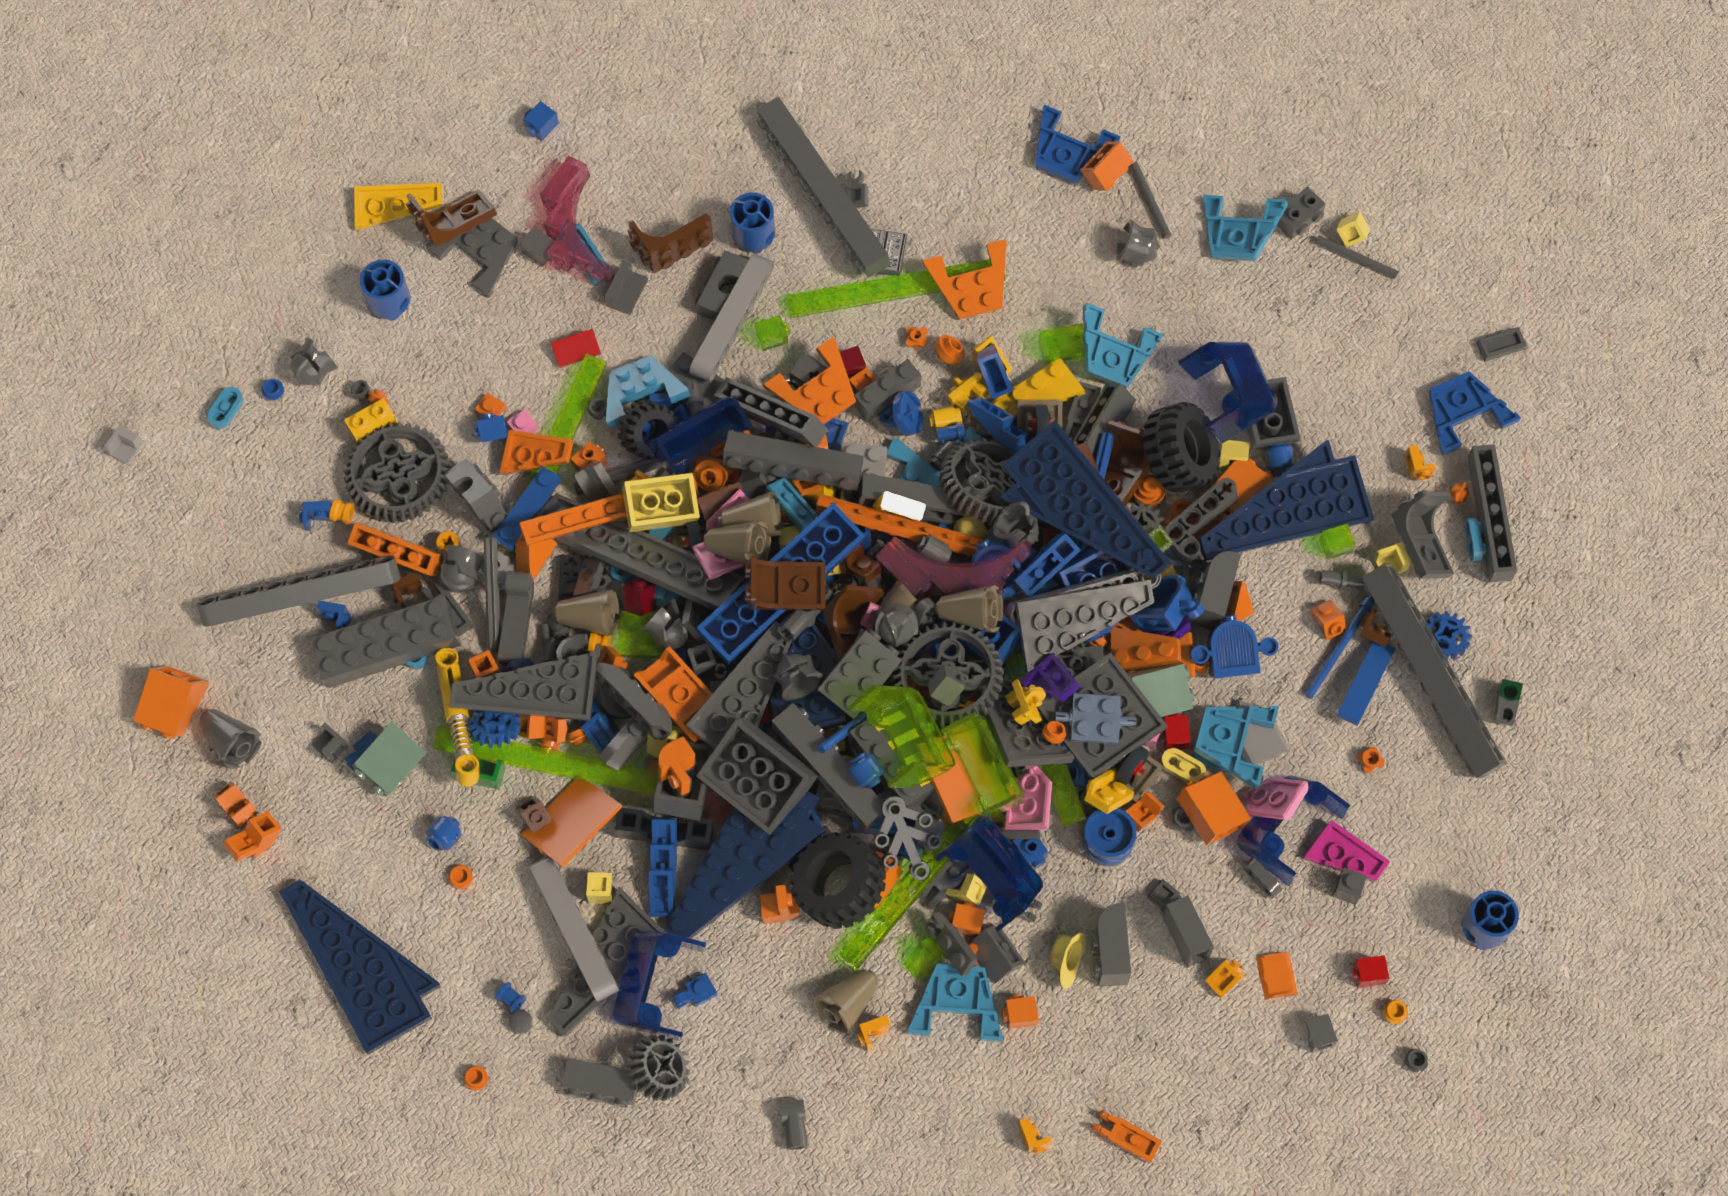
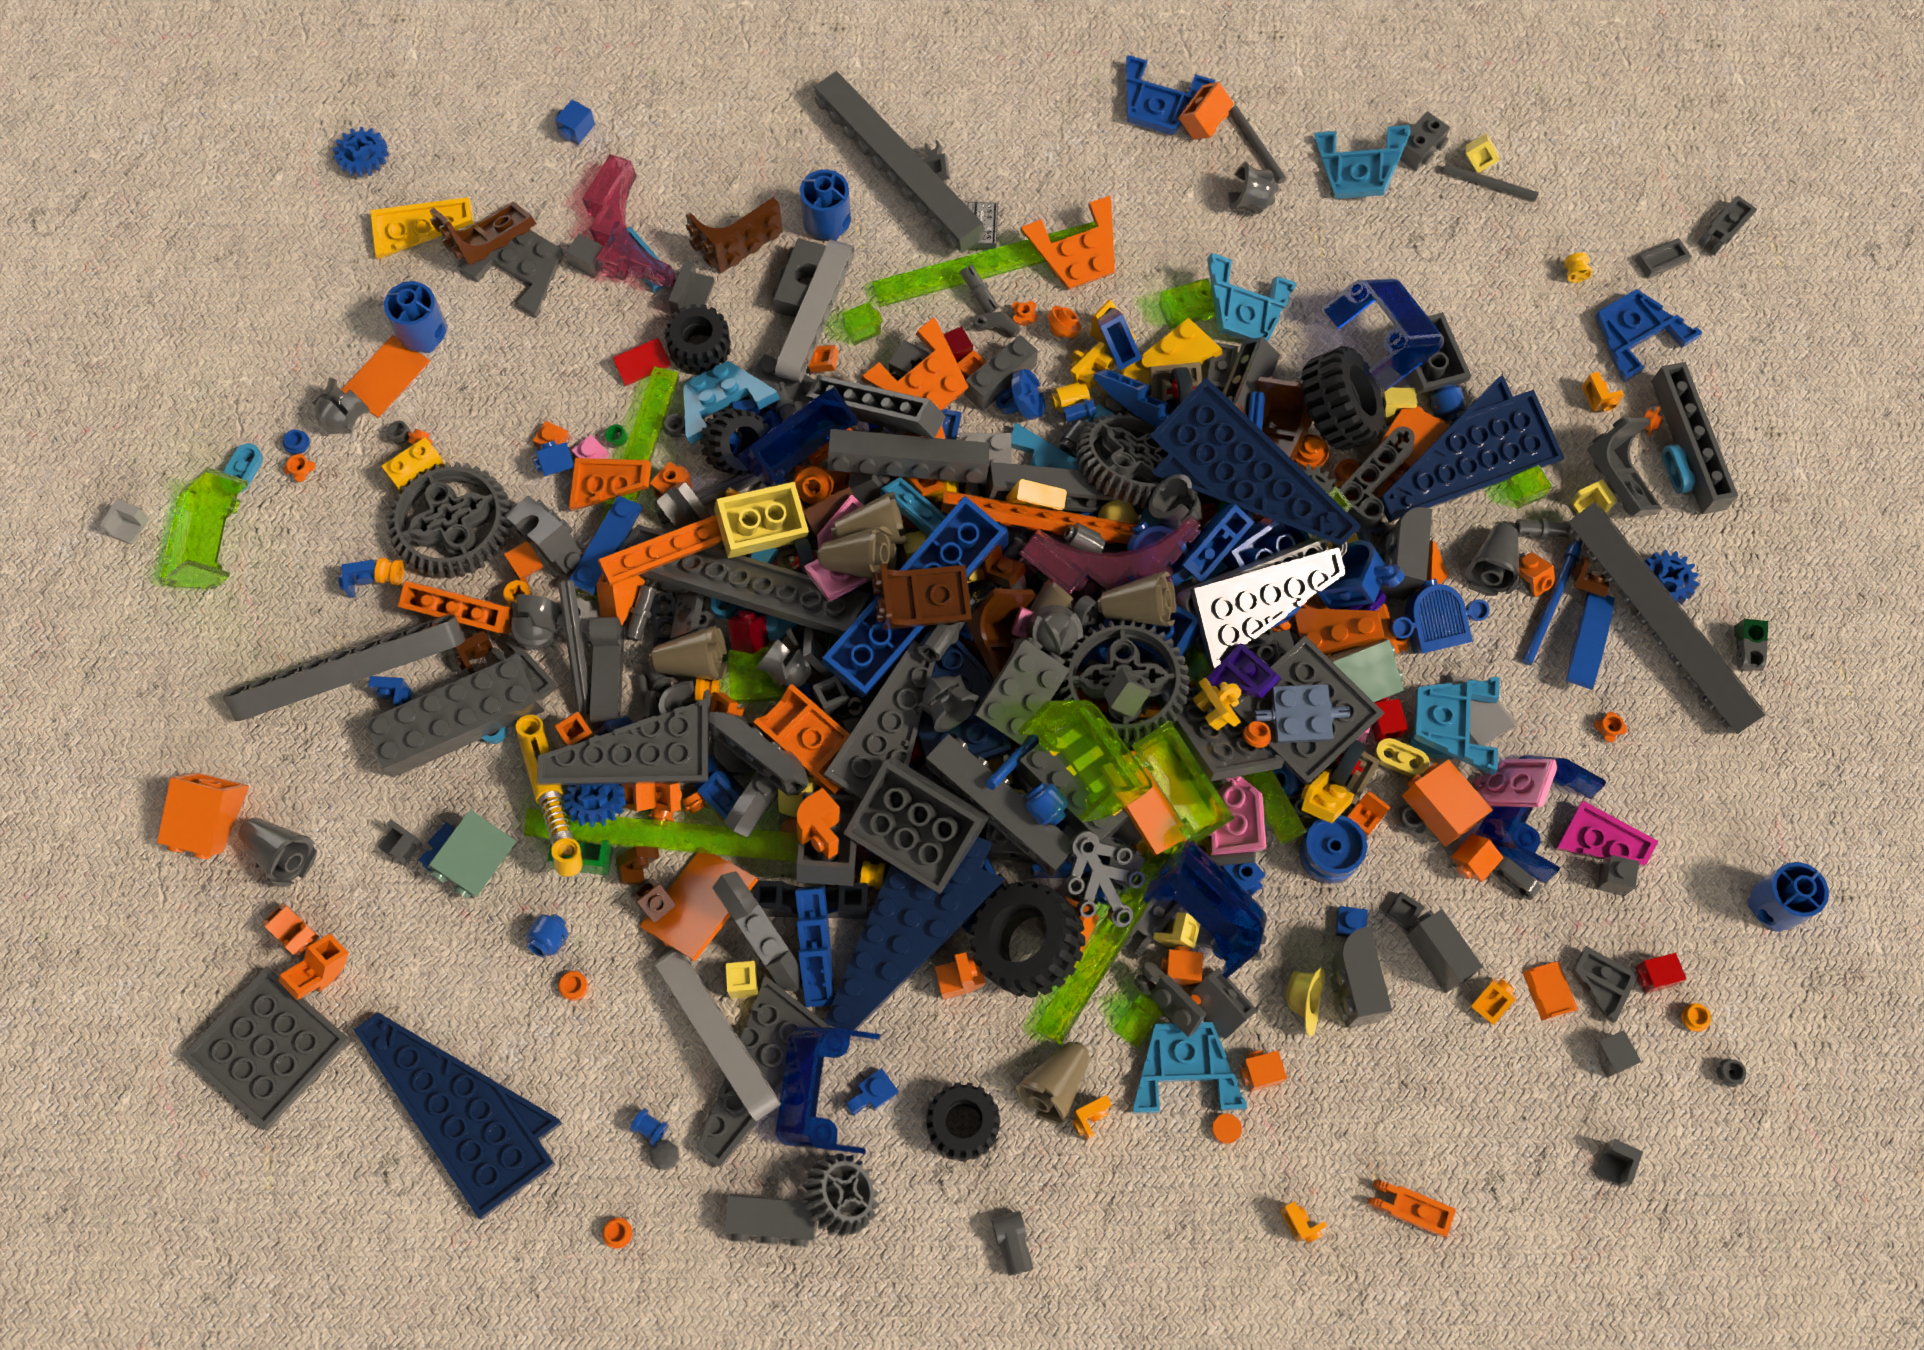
camera: 10 degrees left, 0 degrees up
none -> clear neon green windscreen [160,467,249,589]
none -> dark grey plate [182,966,351,1131]
none -> orange plate [284,454,316,482]
none -> blue gear [333,127,389,177]
none -> orange piece [342,335,431,418]
none -> orange panel [504,541,543,586]
none -> green hinge [605,424,628,447]
none -> reddish brown bracket [615,846,660,885]
none -> dark grey pin [625,585,657,641]
none -> black tyre [665,304,731,375]
none -> dark grey brick [713,872,802,991]
none -> orange plate [808,345,839,373]
none -> yellow wheel [860,860,886,890]
none -> black tyre [926,1082,1000,1161]
none -> dark grey pin [959,264,1000,313]
none -> dark grey arm [973,312,1022,338]
none -> orange tile [1211,1113,1242,1144]
none -> blue plate [1335,906,1367,937]
none -> orange brick [1451,834,1503,882]
none -> dark grey cone [1465,523,1520,596]
none -> yellow wheel [1564,252,1593,283]
none -> dark grey wing [1572,946,1638,1023]
none -> dark grey panel [1595,1139,1643,1188]
none -> dark grey hinge [1698,195,1757,256]

